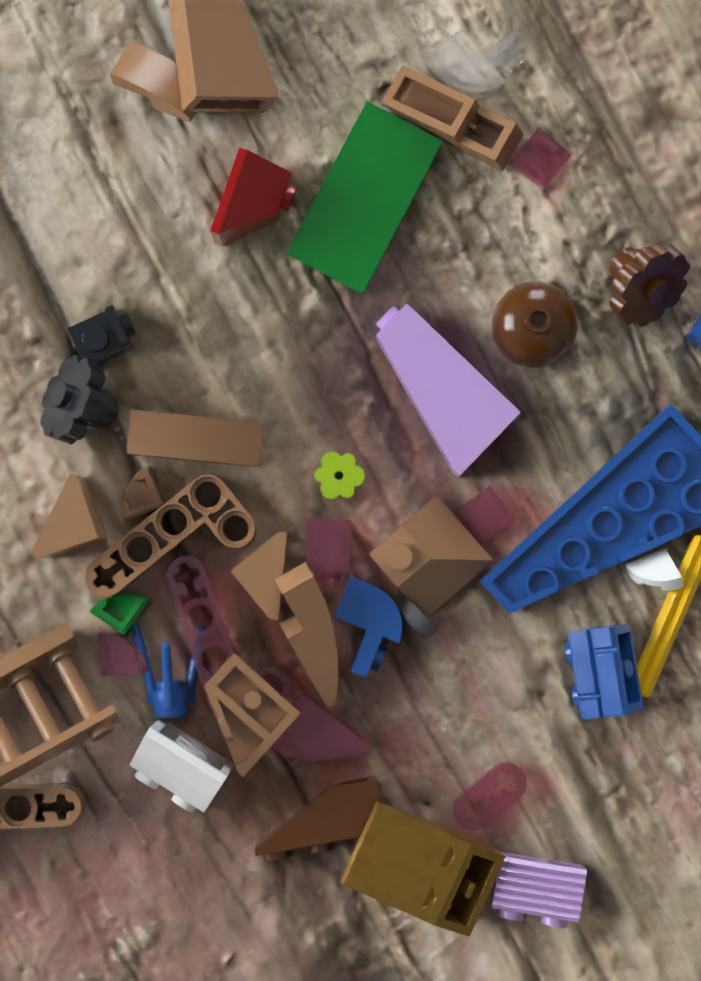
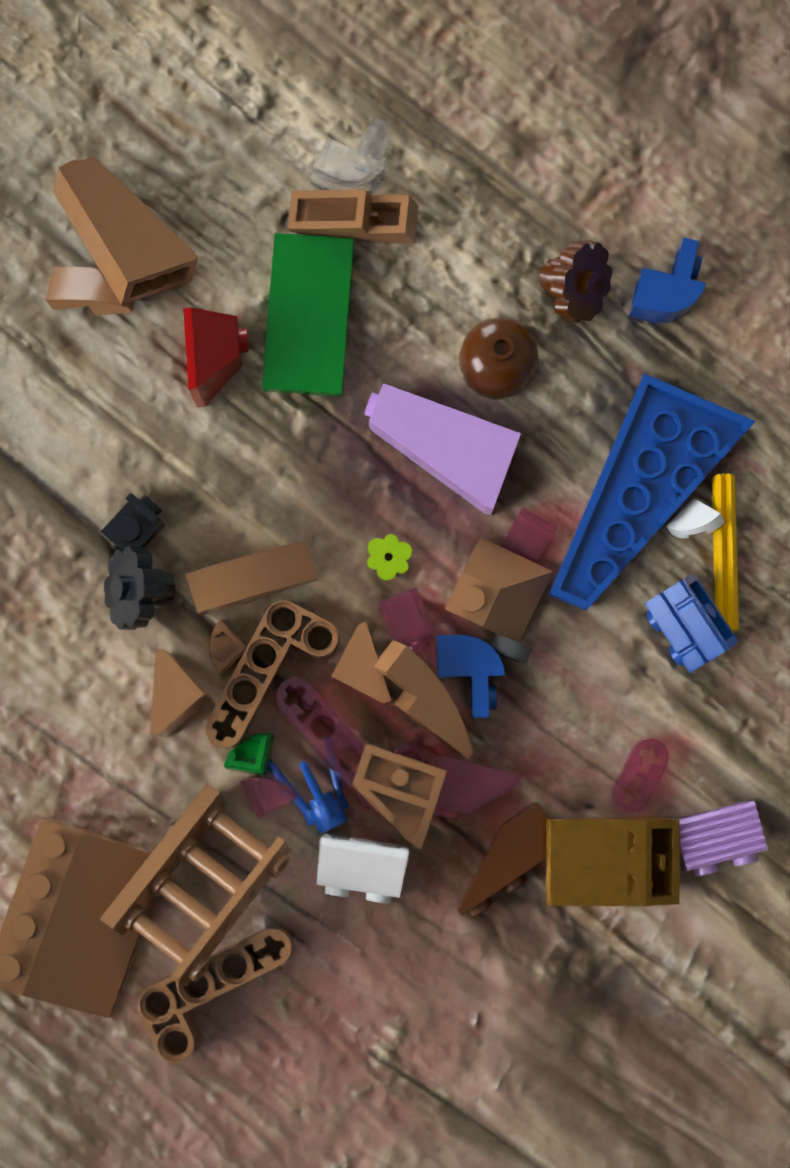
camera: 25 degrees left, 5 degrees down
clear pink tile [510,127,572,190] -> none

